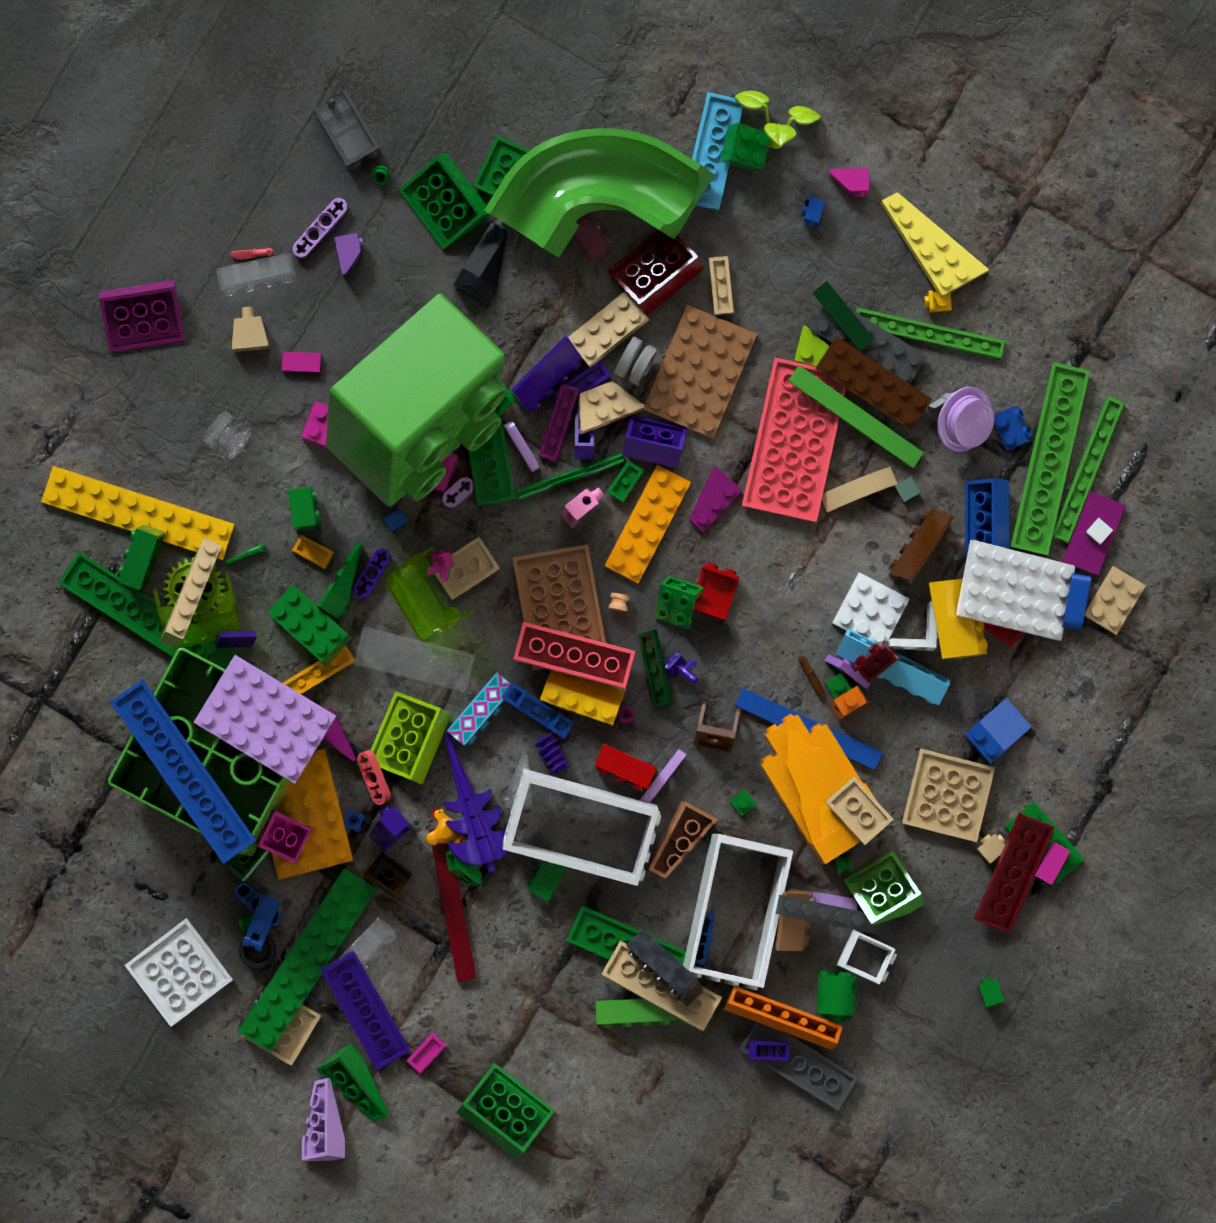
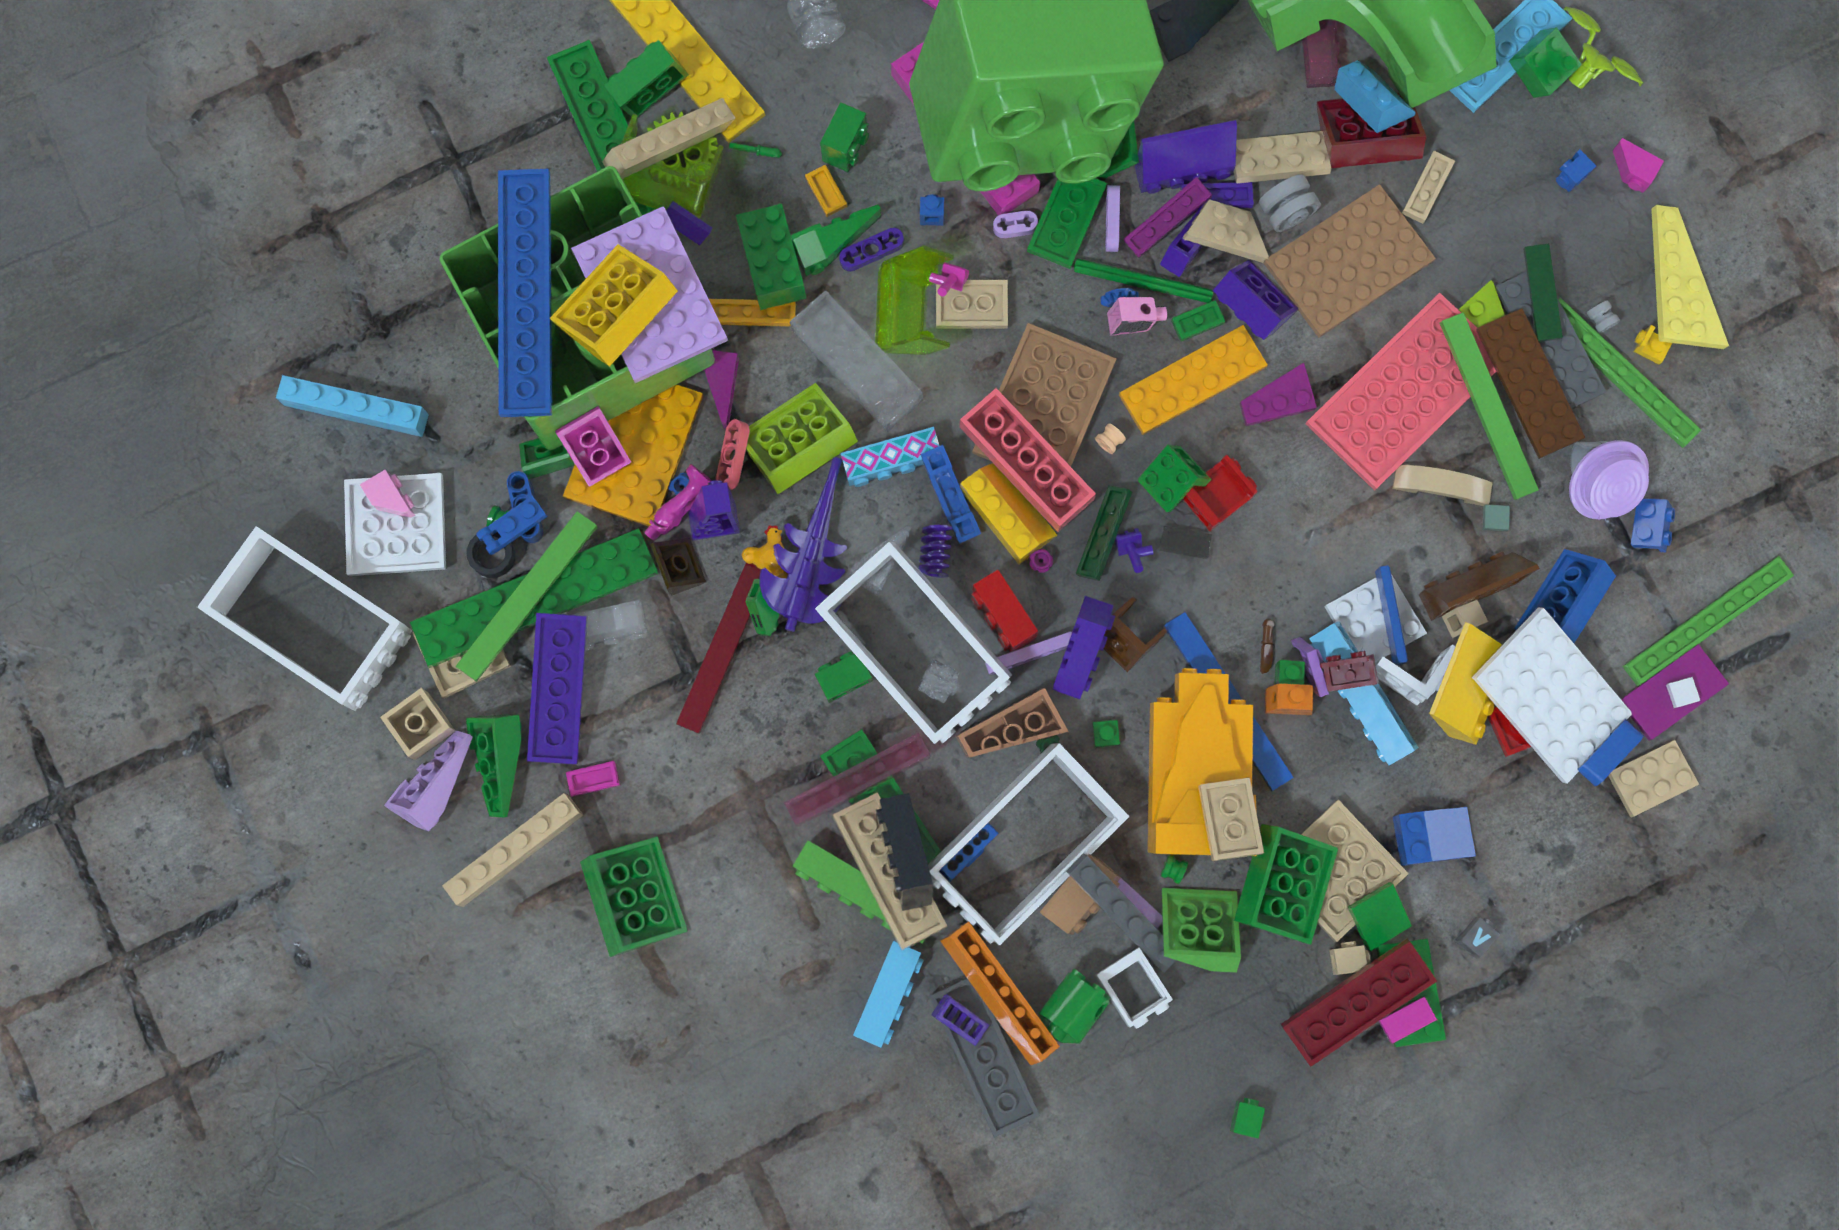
camera: 35 degrees right, 5 degrees down
bright green plate [1010,362,1090,556] -> none
none -> white door [197,526,412,711]
none -> medium azure brick [276,375,429,437]
none -> bright pink slope [360,470,415,518]
none -> tan brick [380,688,456,760]
none -> tan brick [442,793,583,907]
none -> bright green tile [456,511,597,682]
none -> yellow slope [550,244,678,367]
none -> dark pink piece [644,464,712,541]
none -> clear pink brick [784,733,930,827]
none -> medium azure brick [853,941,924,1048]
none -> clear brick [918,659,960,703]
none -> dark purple wedge [1052,596,1115,699]
none -> blue gear [1100,288,1139,307]
none -> green slope [1234,824,1338,945]
none -> dark azure slope [1334,60,1416,133]
none -> green tile [1348,882,1412,951]
none -> blue tile [1375,565,1408,666]
none -> tan brick [1442,600,1488,638]
none -> flat silver brick [1456,918,1500,958]
none -> light grey wheel [1587,300,1620,334]

